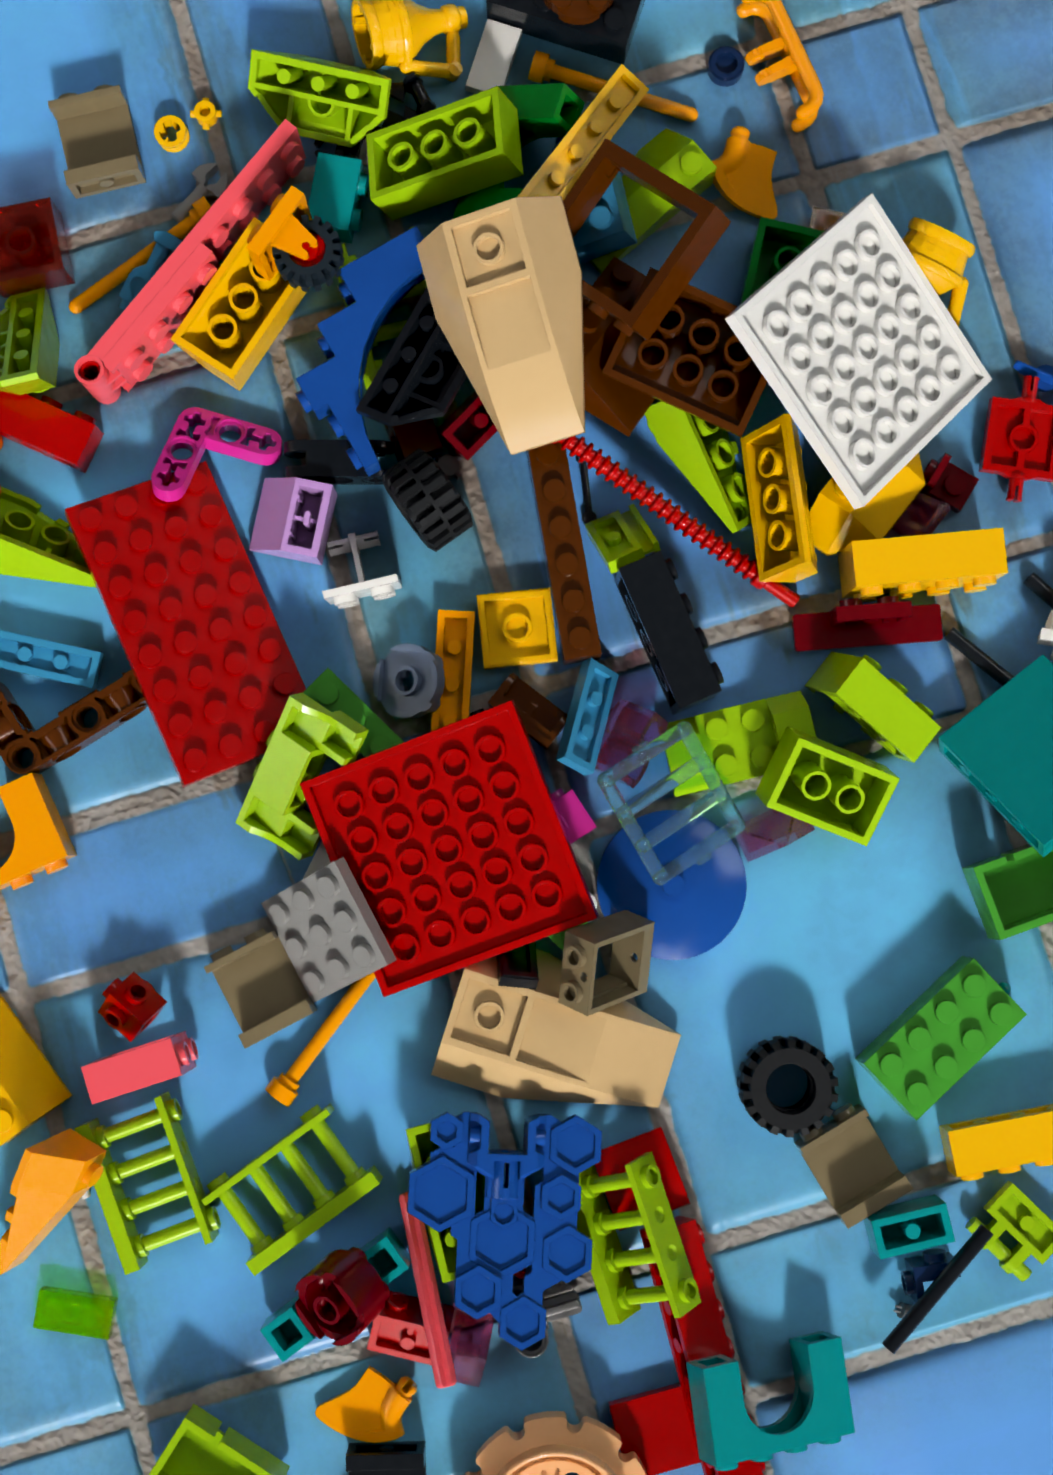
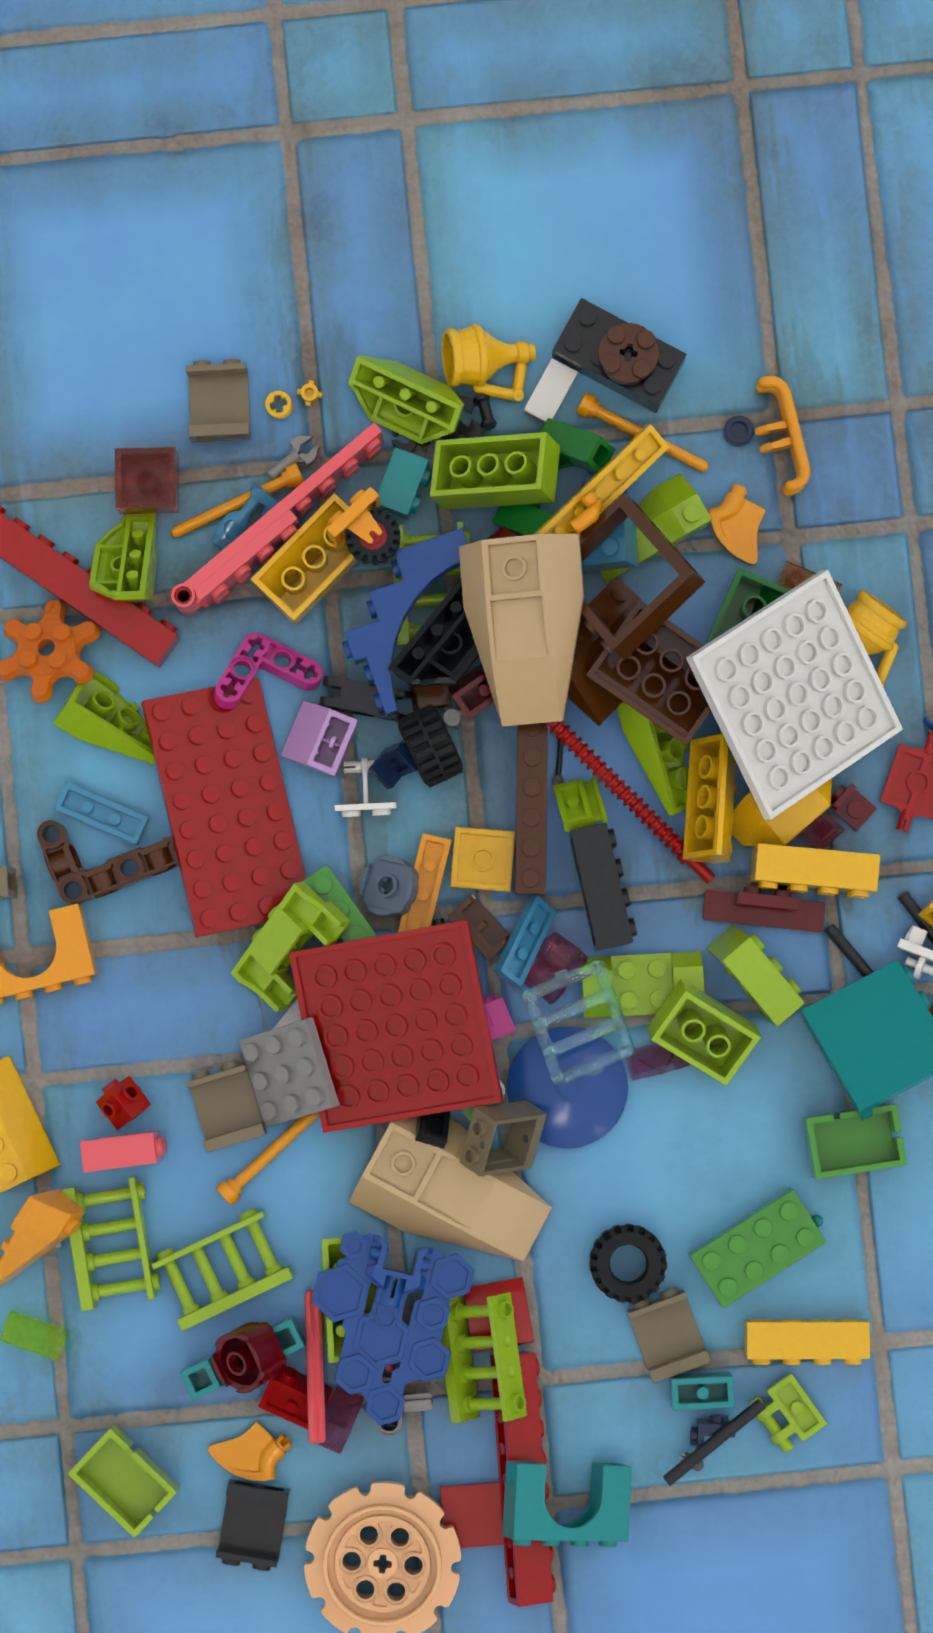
camera: 15 degrees right, 0 degrees up
none -> dark blue bracket [369,741,418,789]
none -> light orange arm [569,491,603,534]

